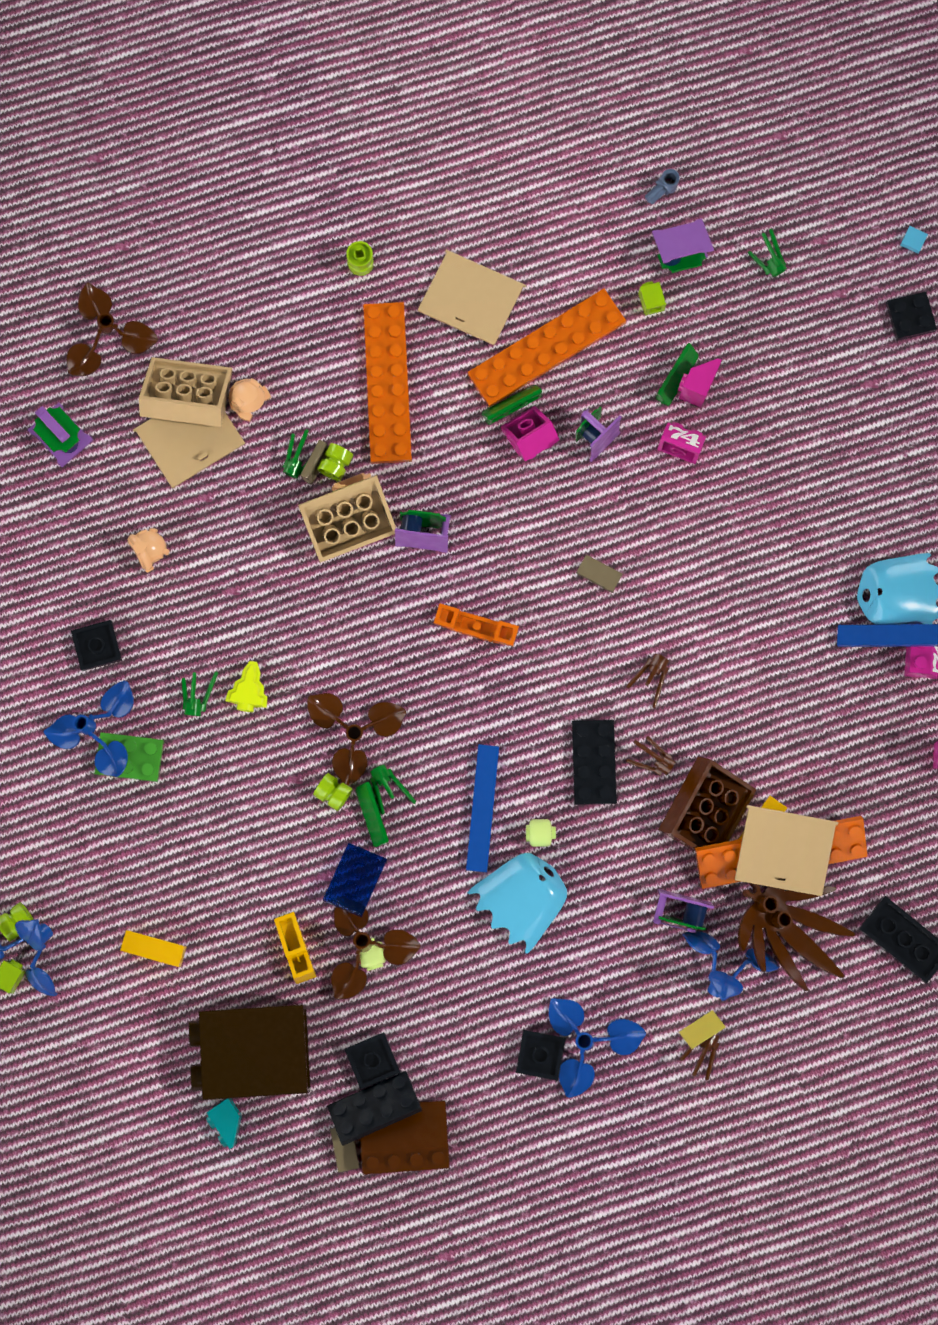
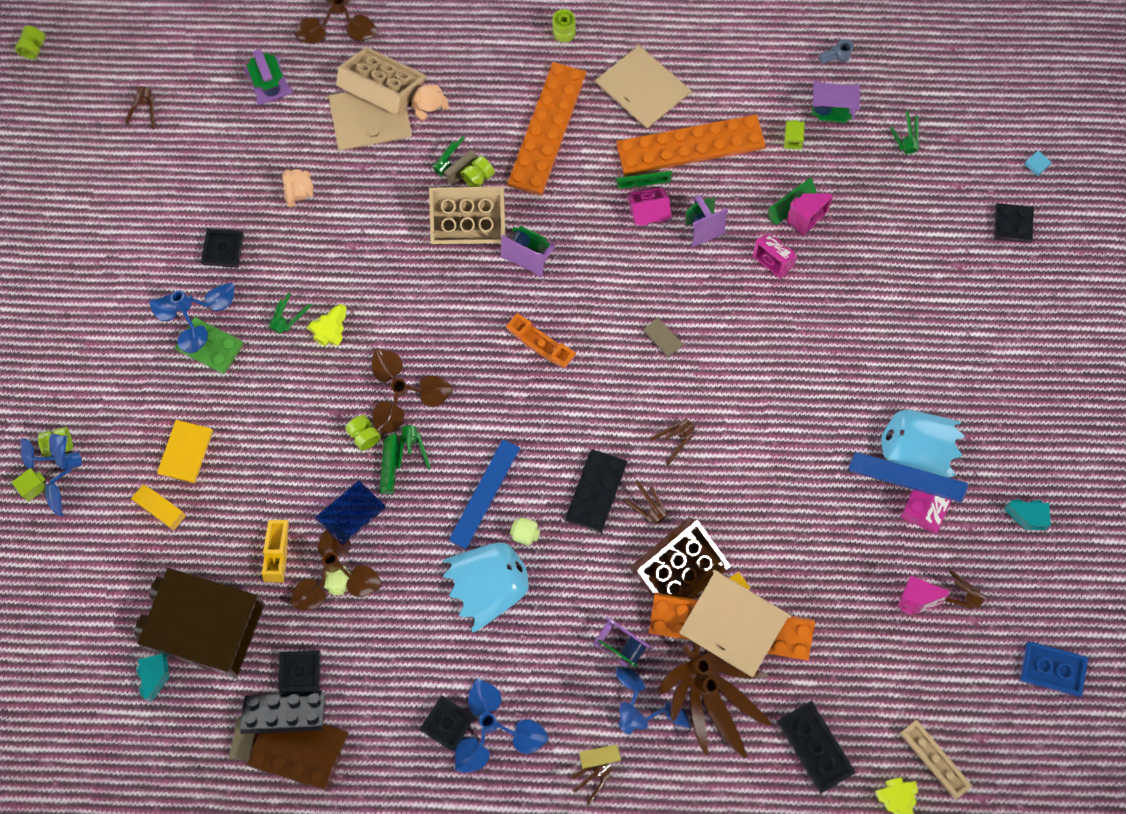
camera: 25 degrees right, 10 degrees down
none -> yellow tile [157,420,213,484]

